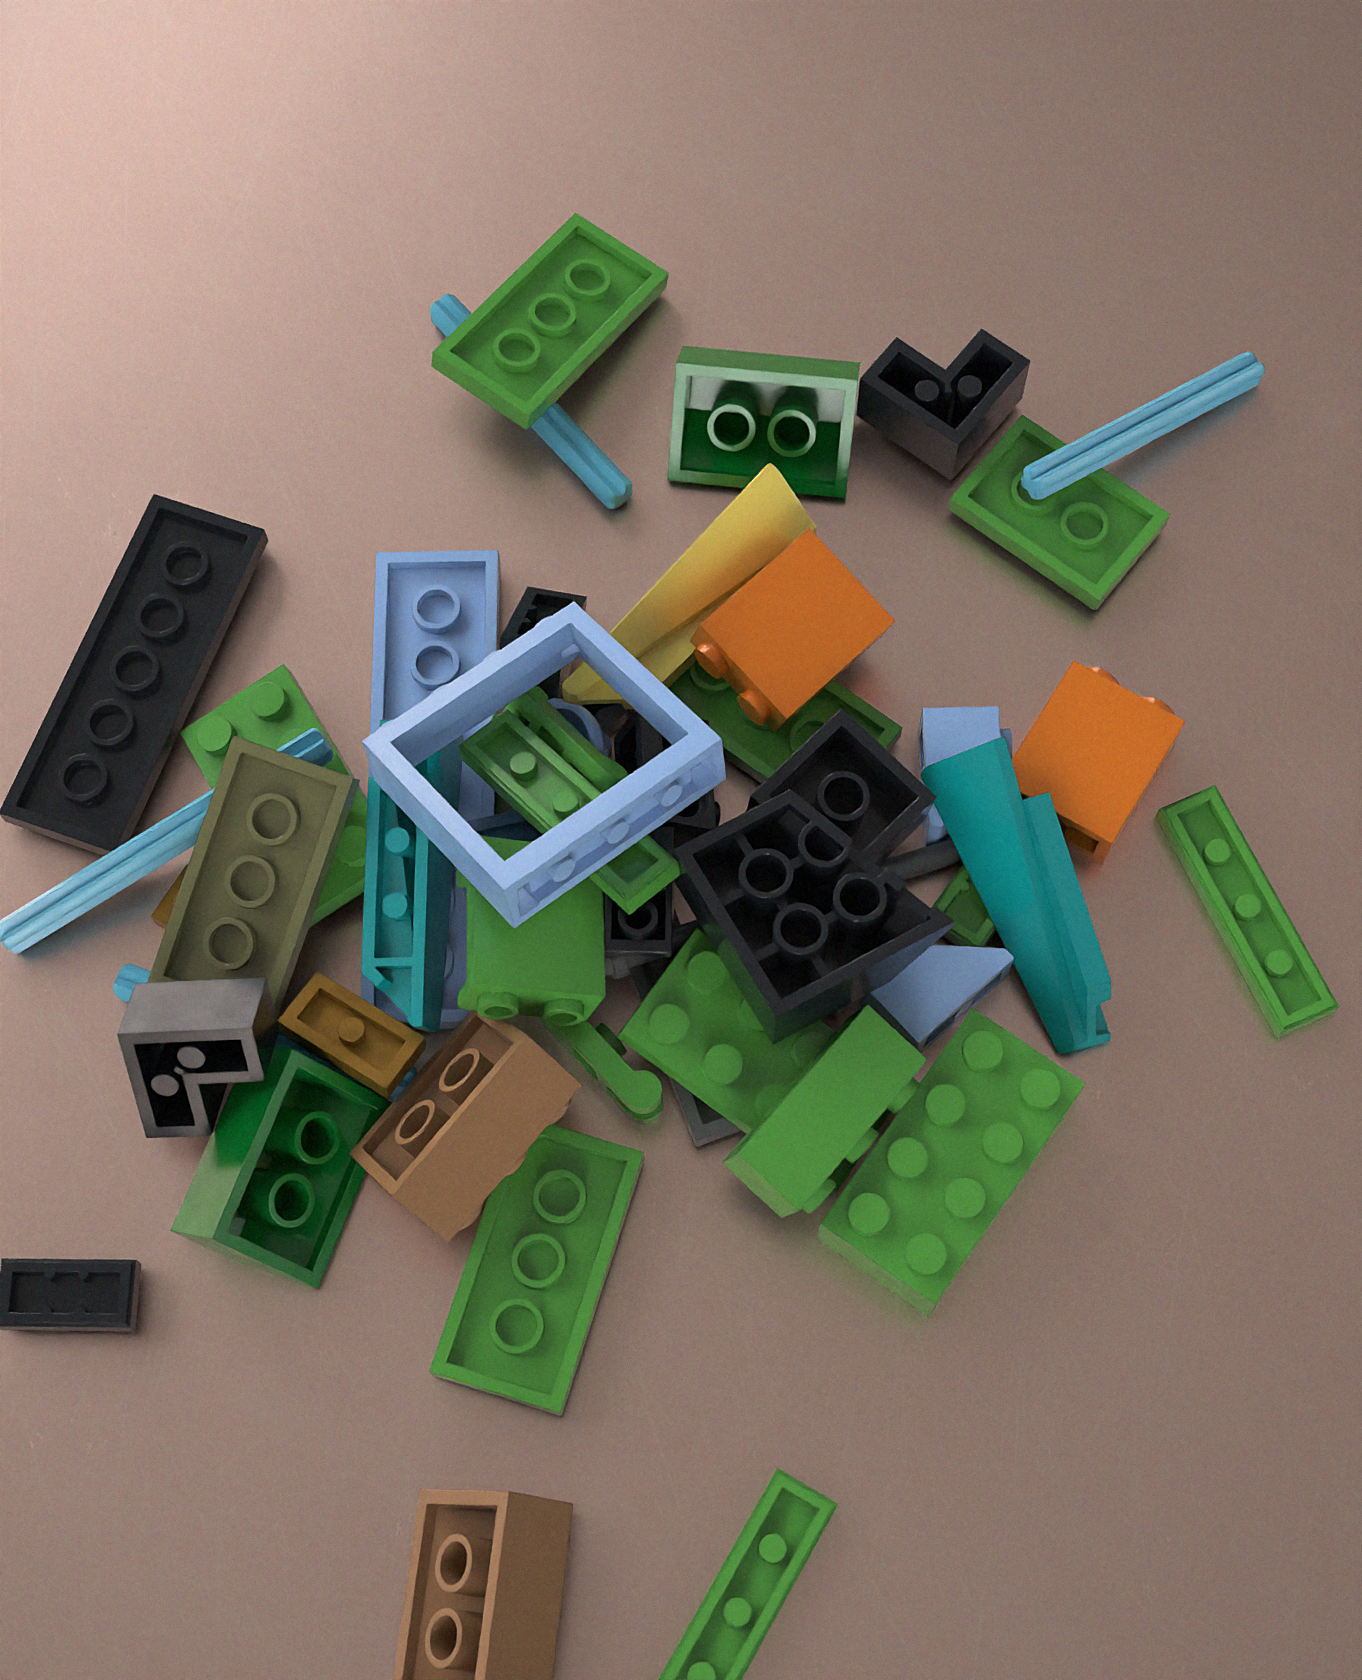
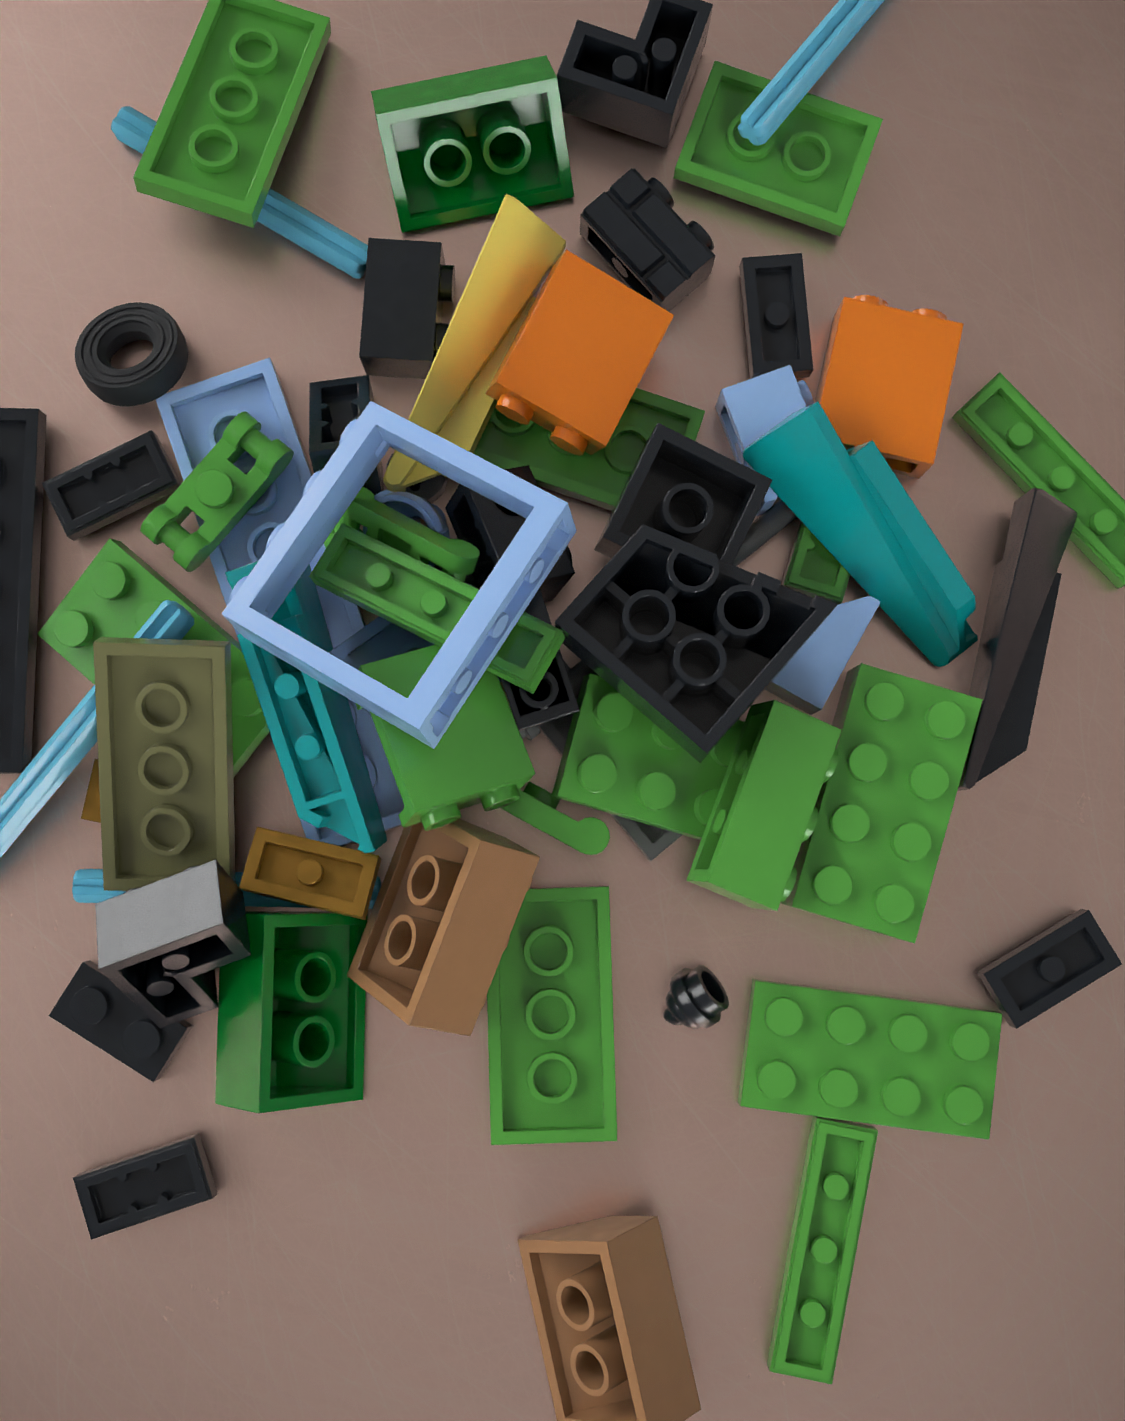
camera: 25 degrees left, 15 degrees up
none -> black plate [42,430,181,541]
none -> black plate [49,960,193,1082]
none -> black tyre [75,302,188,407]
none -> bright green plate [140,411,294,572]
none -> black brick [359,238,455,379]
none -> black brick [580,168,716,311]
none -> black plate [663,965,729,1029]
none -> bright green plate [738,979,1002,1140]
none -> black plate [739,253,813,379]
none -> black wedge [957,488,1077,791]
none -> black plate [977,909,1122,1029]

